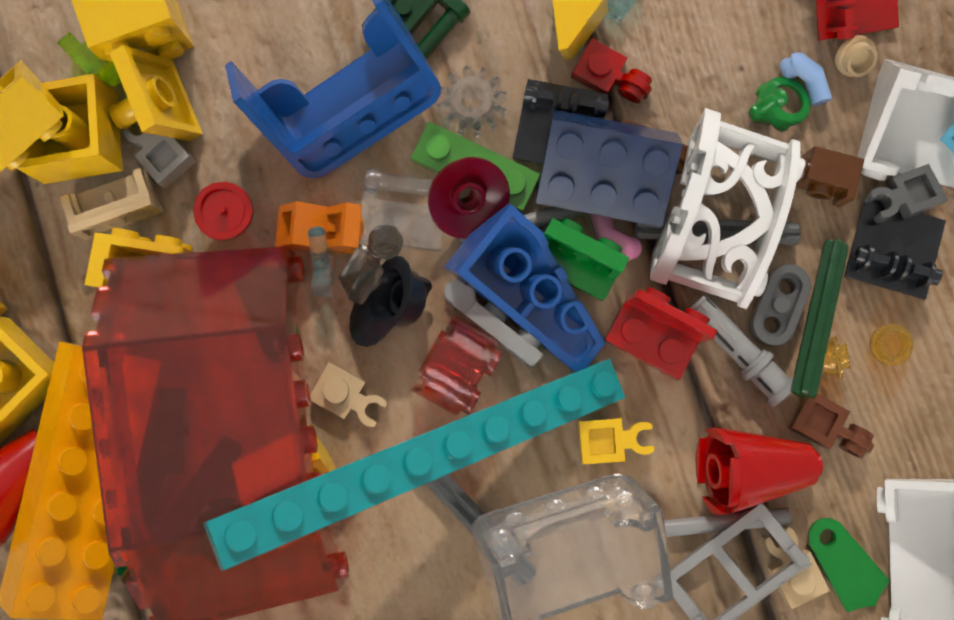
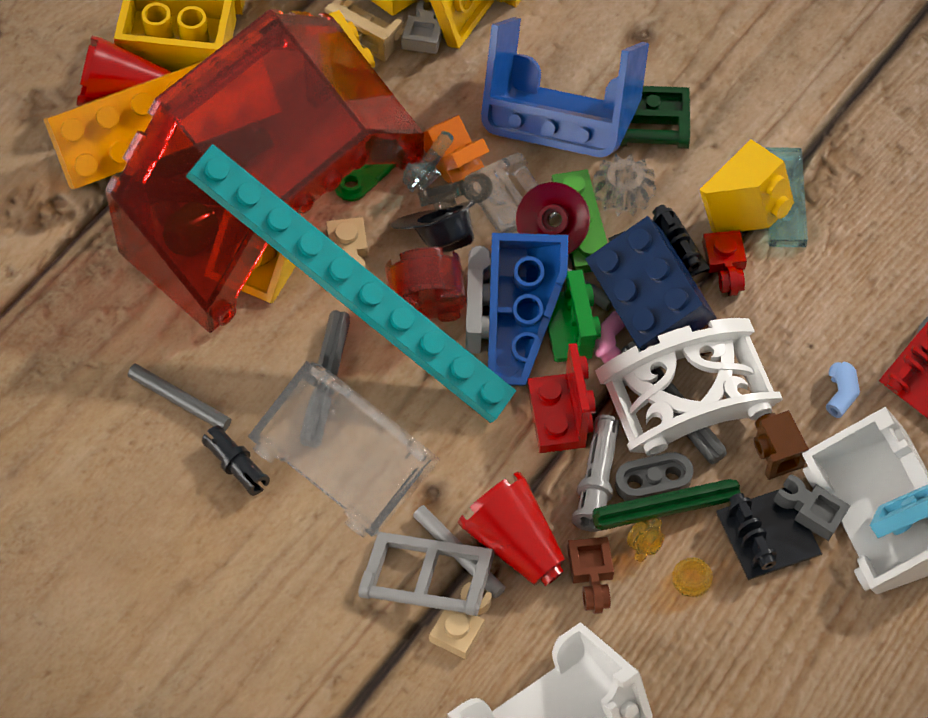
camera: 55 degrees right, 25 degrees down
red piece [193,181,254,241] -> none
yellow plate [578,418,654,464] -> none
green piece [748,77,811,132] -> none
green piece [807,518,890,612] -> none
tan plate [835,35,878,77] -> none

